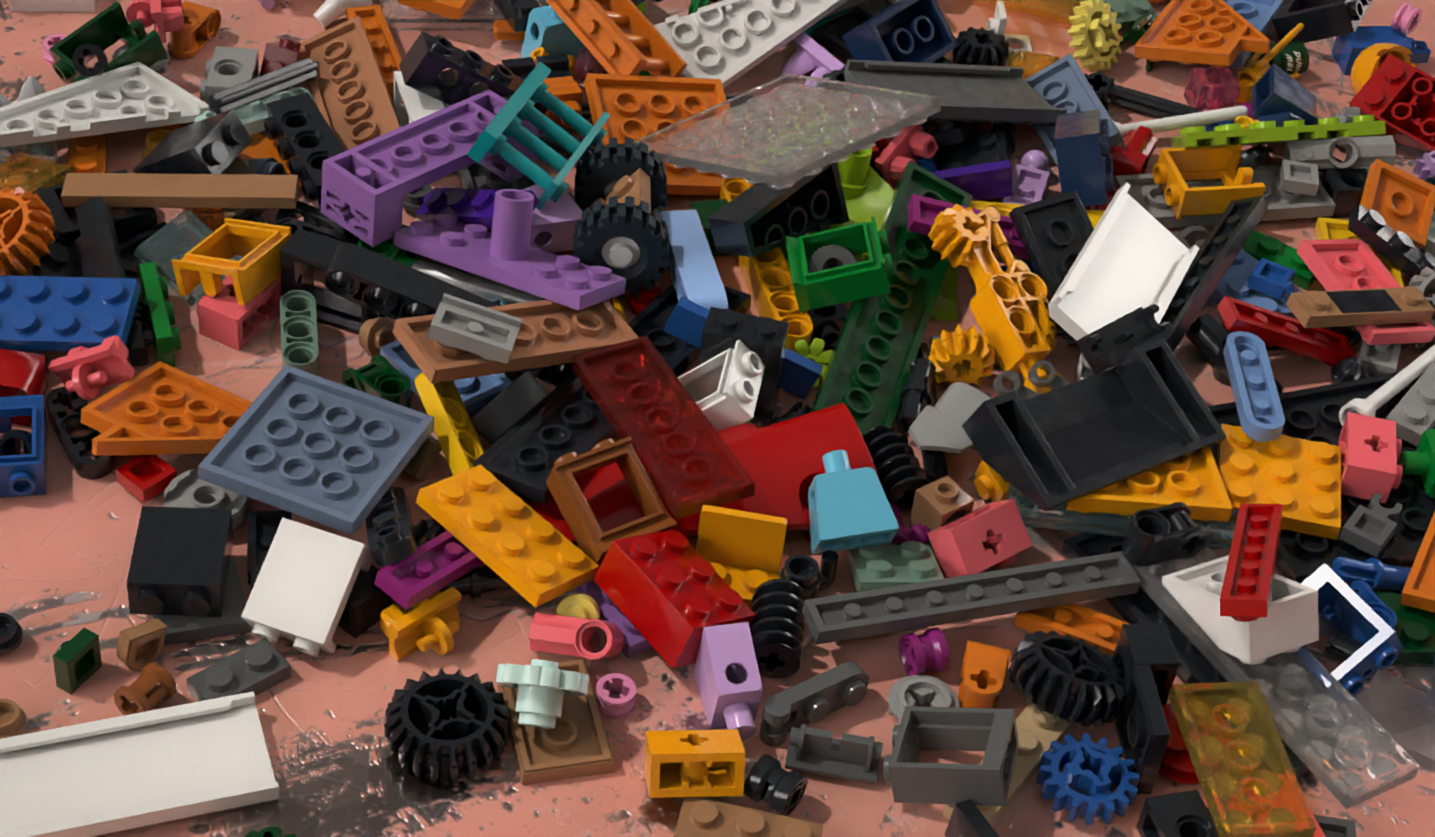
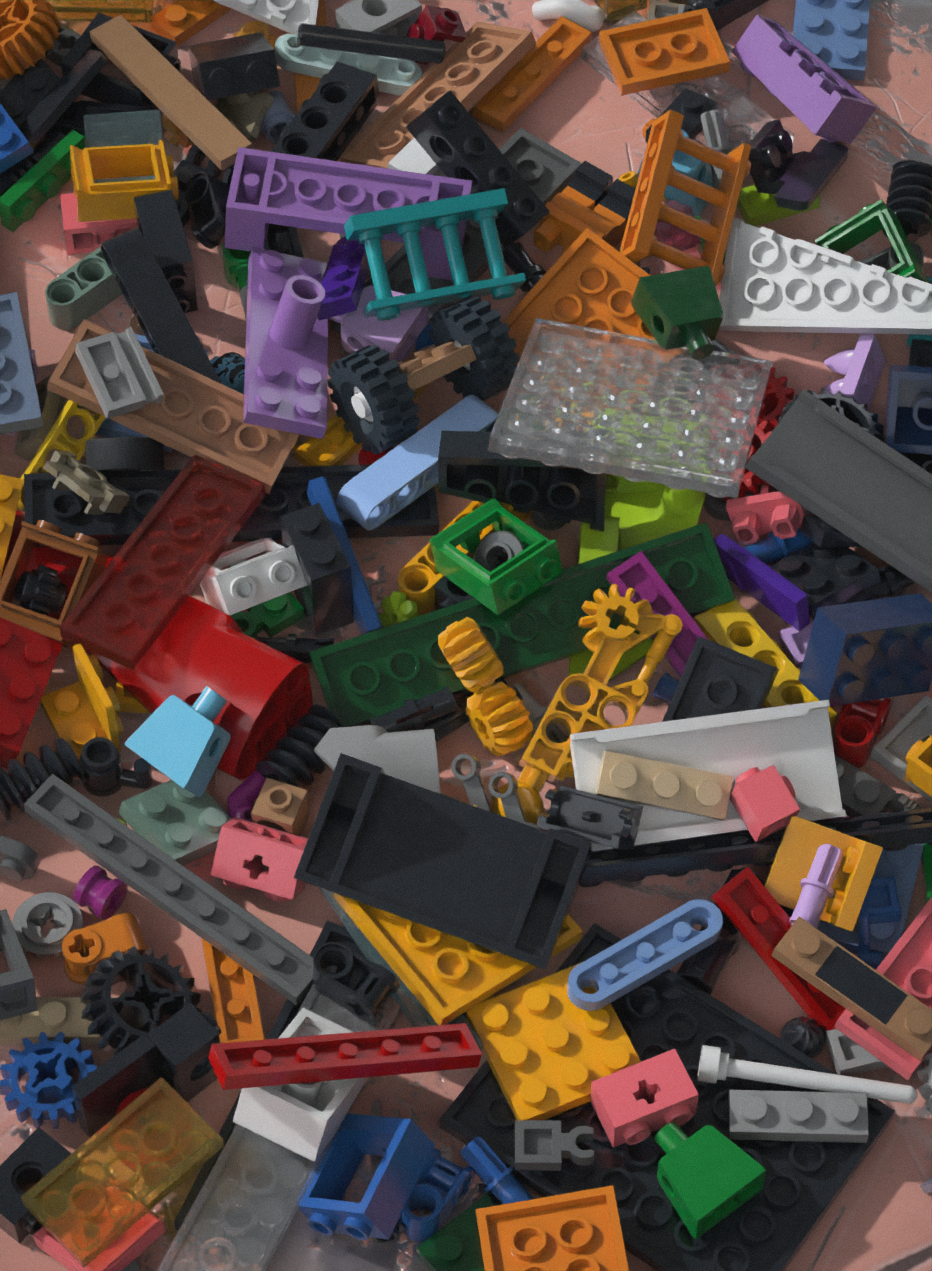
camera: 60 degrees right, 15 degrees up
none -> black gear [14,564,66,615]
none -> dark tan piece [44,450,130,515]
none -> light orange gear [438,617,503,693]
none -> tan plate [595,750,733,821]
none -> dark green torso [631,265,723,360]
none -> coral brick [729,765,800,842]
none -> light orange bracket [765,816,883,932]
none -> lavender axle [789,843,844,928]

